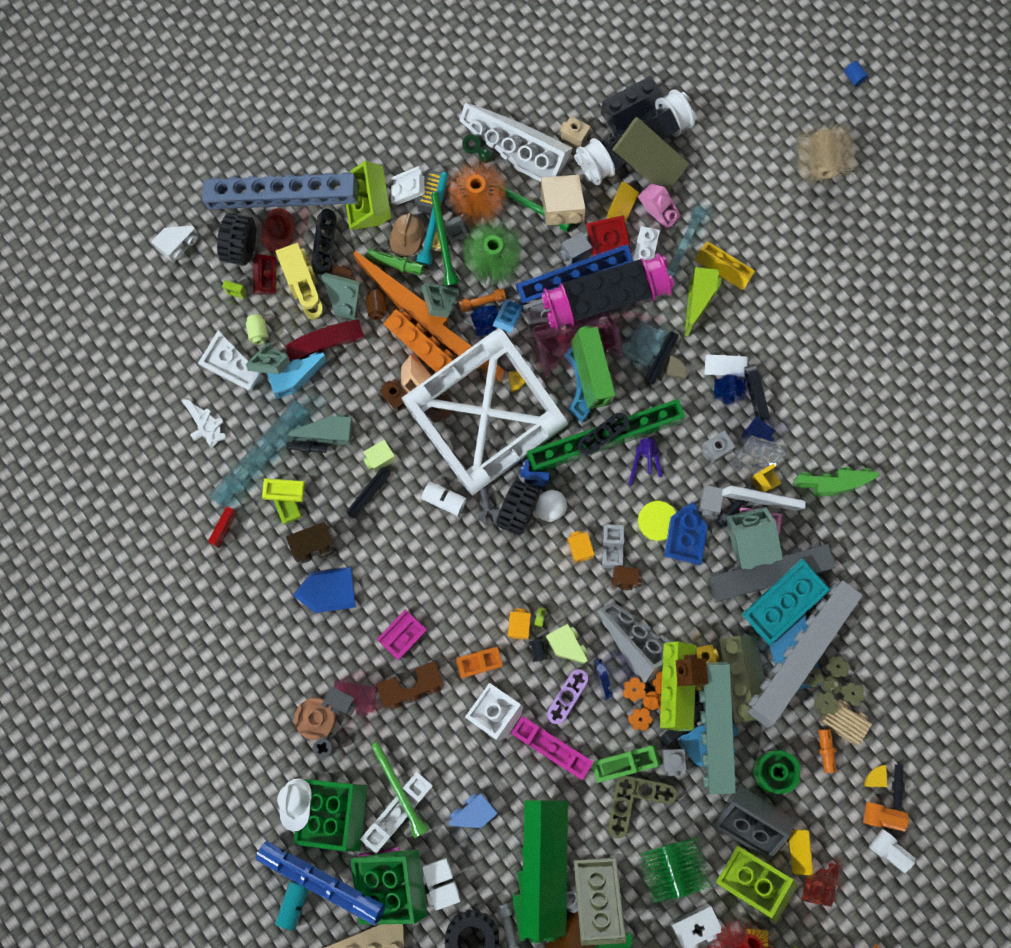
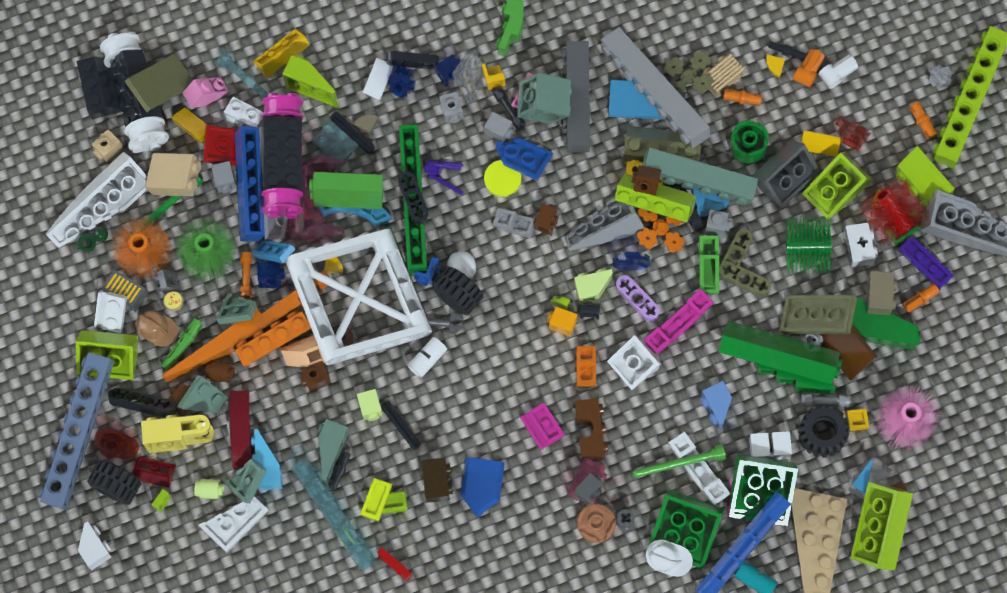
camera: 70 degrees left, 5 degrees down
white piece [182,399,226,448] -> none
teal piece [416,172,448,265] -> none
green piece [431,192,459,286] -> none
light orange brick [567,531,595,564] -> none
white tile [722,486,806,511] -> none
teal tile [741,559,830,645] -> none

